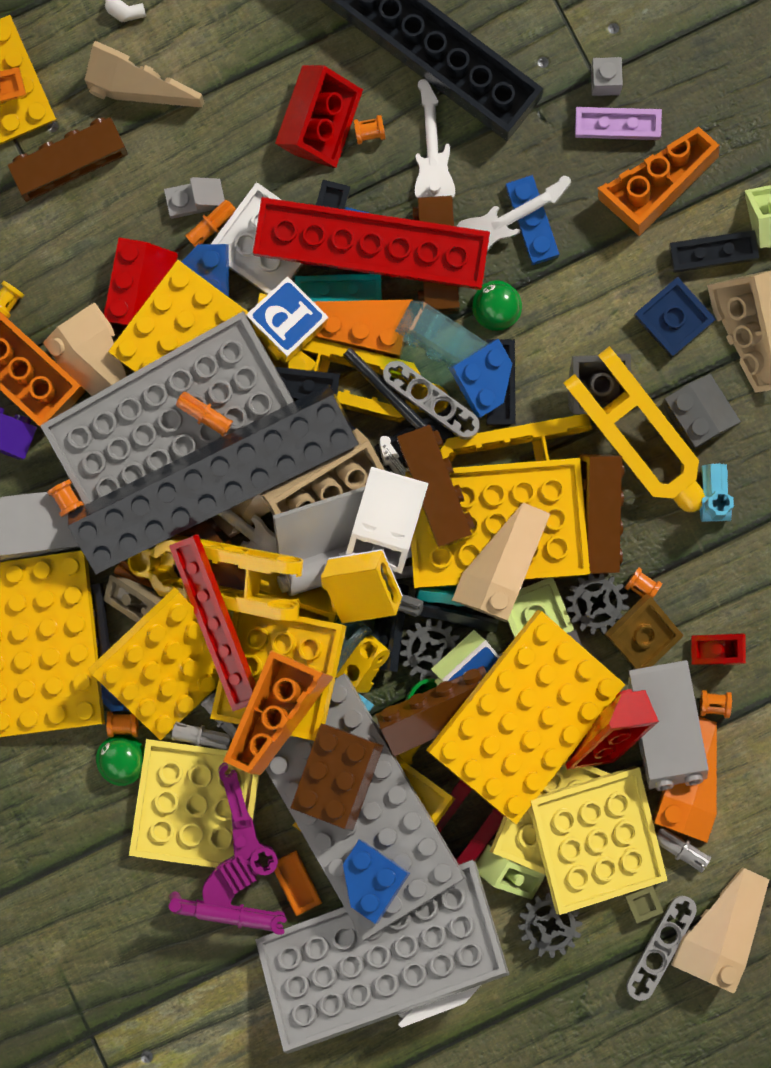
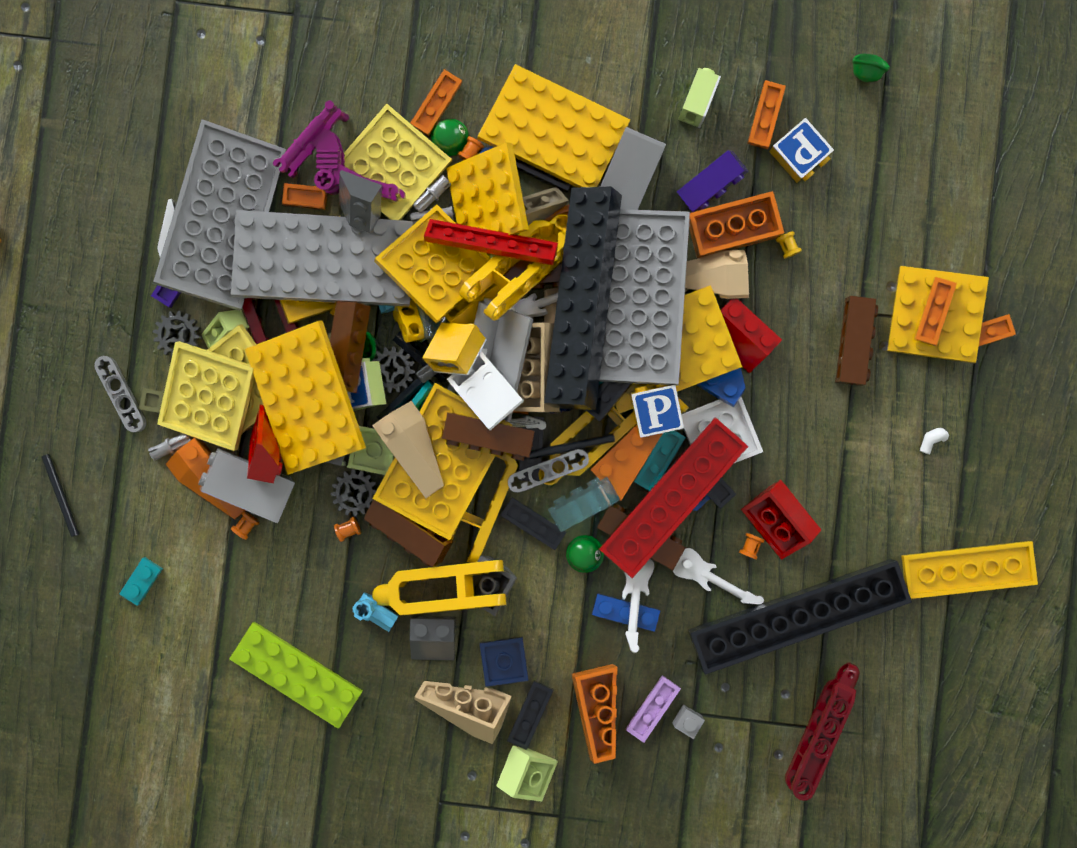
camera: 115 degrees right, 5 degrees up
orange bush [47,479,84,517] -> none
tan wedge [85,41,204,107] -> none
light grey slope [164,177,225,219] -> none
orange axle [176,392,233,437] -> none
orange axle [185,200,236,247] -> none
orange wedge [223,651,333,775] -> none
reddish brown brick [290,723,384,830] -> none
blue plate [343,839,410,924] -> none
blue plate [449,339,512,418] -> none
pearl gold plate [605,594,684,669] -> none
tan wedge [671,867,769,993] -> none
red slope [691,633,746,665] -> none
none -> dark purple plate [151,285,181,308]
none -> dark grey slope [339,170,382,233]
none -> orange plate [410,69,463,136]

